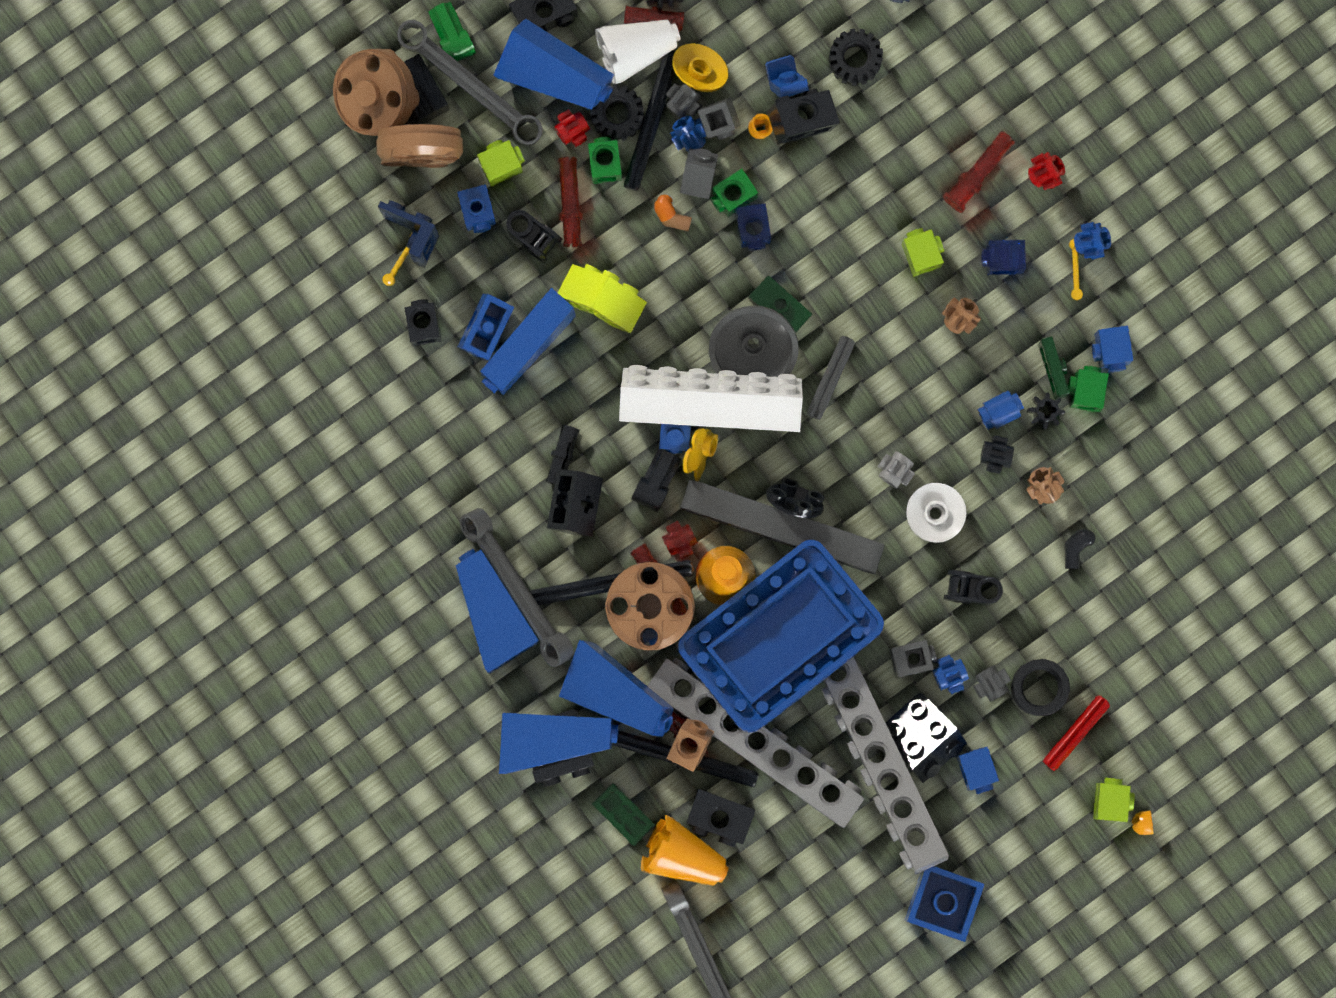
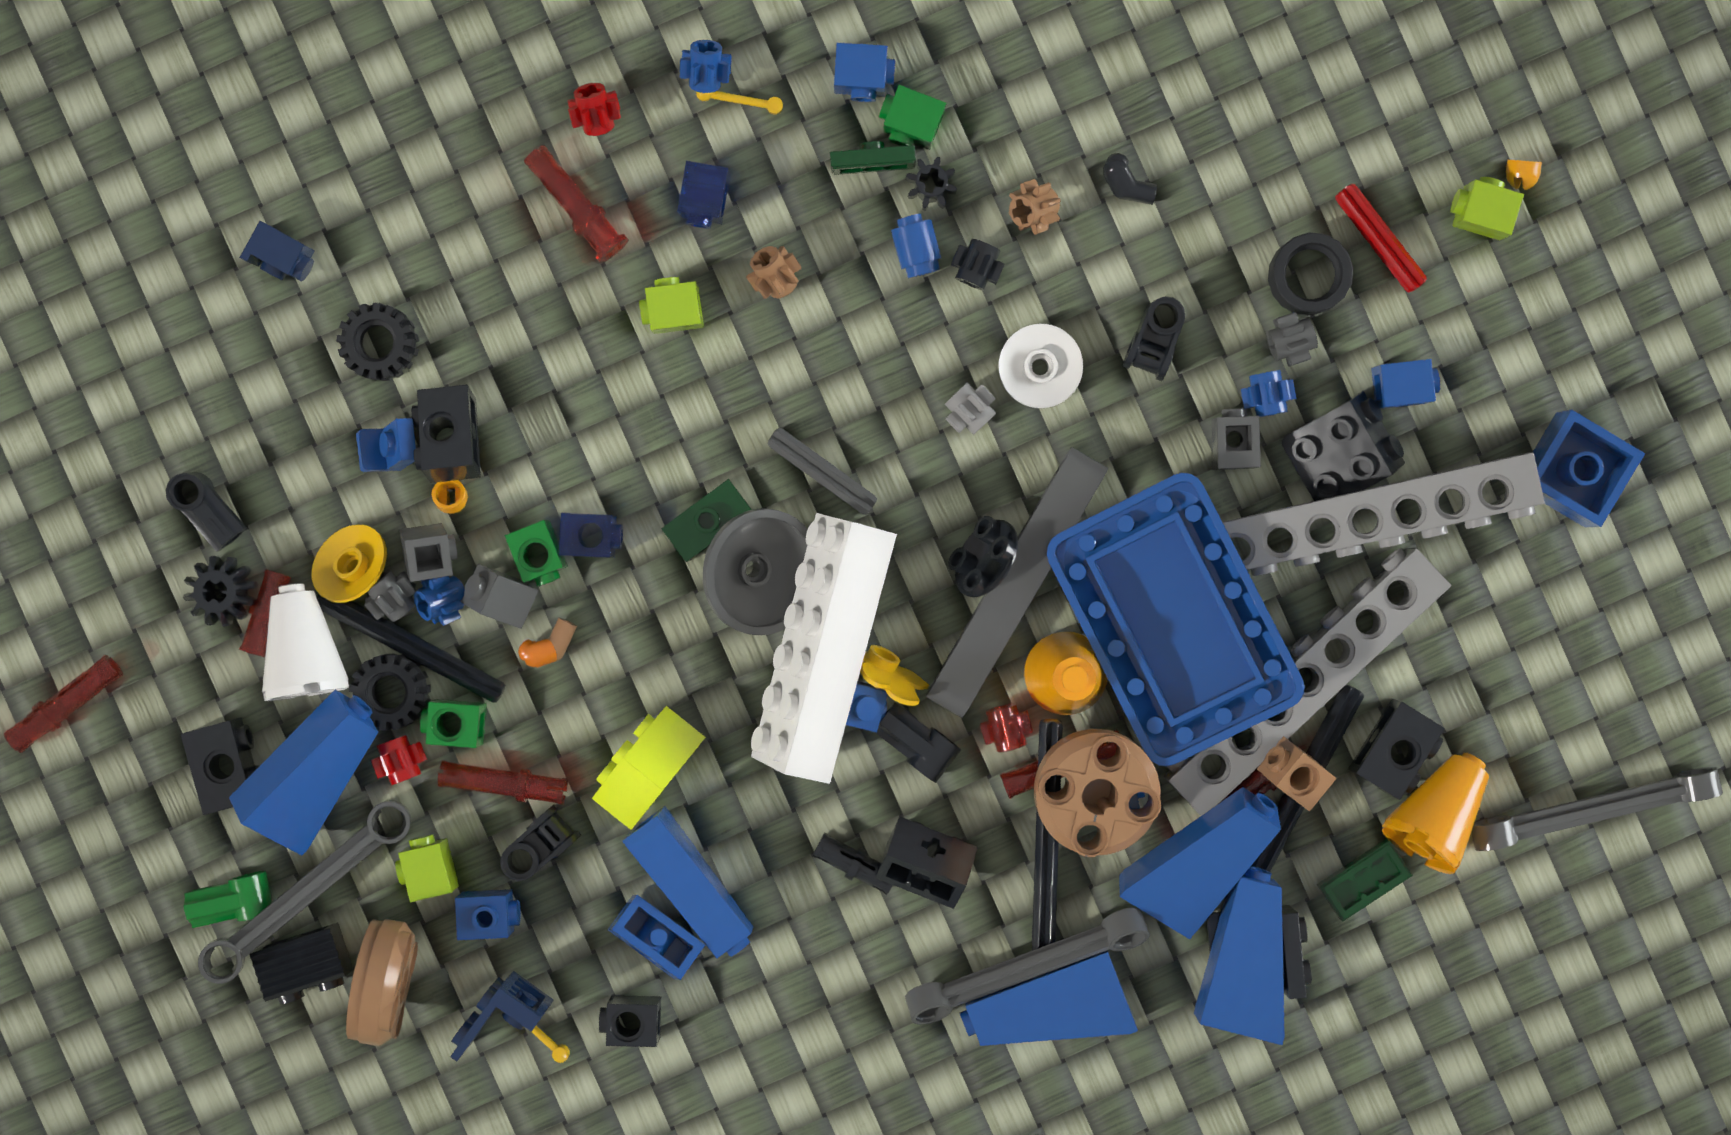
camera: 80 degrees left, 5 degrees up
medium nougat piece [333,48,419,136] -> none

